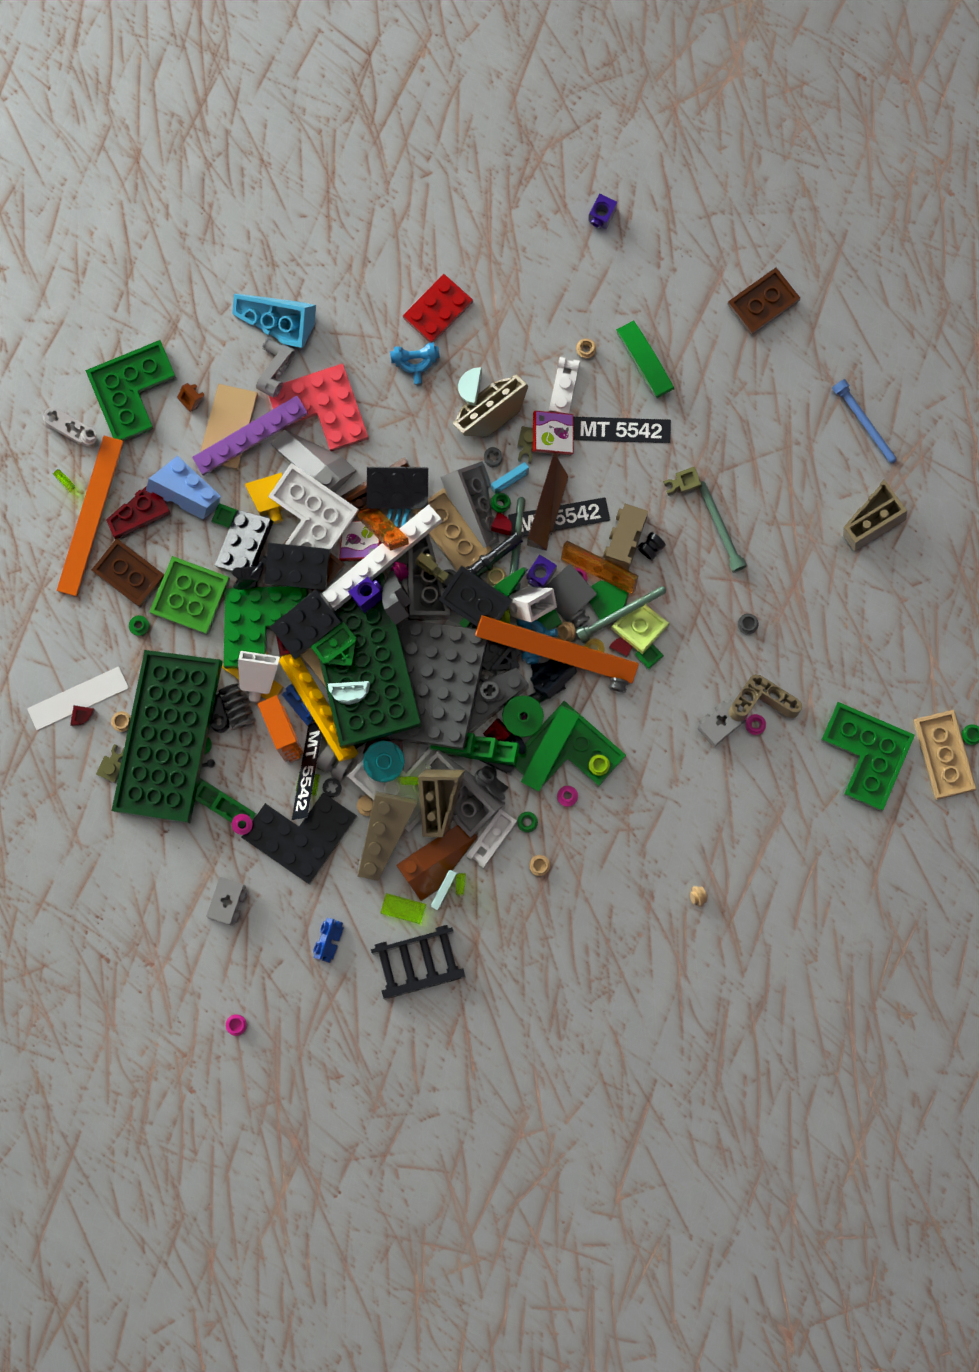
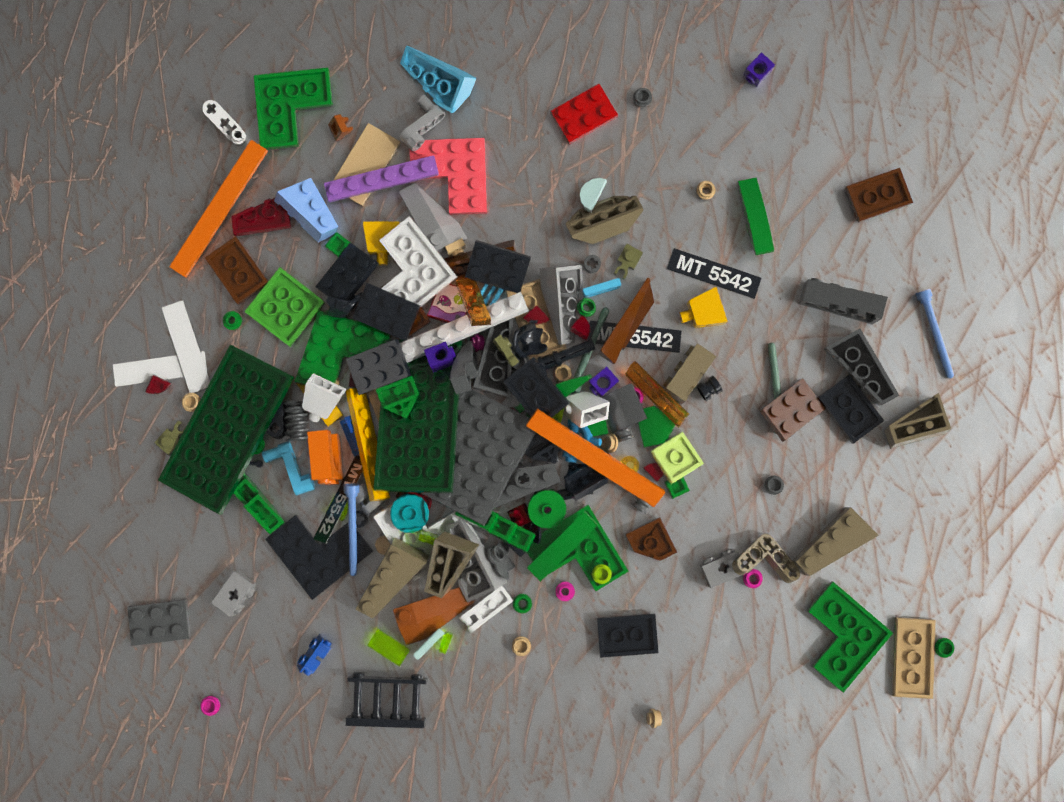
camera: 15 degrees right, 5 degrees up
clear neon green tile [53,469,75,492] -> none
dark pink plate [231,814,253,835] -> none
light aqua tile [328,681,370,705] -> none
dark azure piece [390,342,440,384] -> none
tile [533,411,574,455] -> none
white plate [549,357,580,414] -> none
sand green piece [576,586,666,643] -> none
olive plate [663,466,702,496] -> none
none -> dark grey plate [127,600,191,646]
none -> white sticker [162,300,210,393]
none -> medium azure beam [262,441,315,496]
none -> medium blue piece [344,483,360,576]
none -> tan plate [445,238,466,257]
none -> black helmet [511,320,548,359]
none -> dark red tile [523,306,550,325]
none -> black plate [597,613,659,658]
none -> reddish brown plate [625,517,677,561]
none -> dark grey plate [633,88,652,107]
none -> yellow torso [679,287,728,328]
none -> plate [760,378,826,442]
none -> dark tan wedge [792,507,879,576]
none -> dark grey wedge [799,278,888,324]
none -> black plate [818,375,884,444]
none -> dark grey wedge [824,328,900,406]

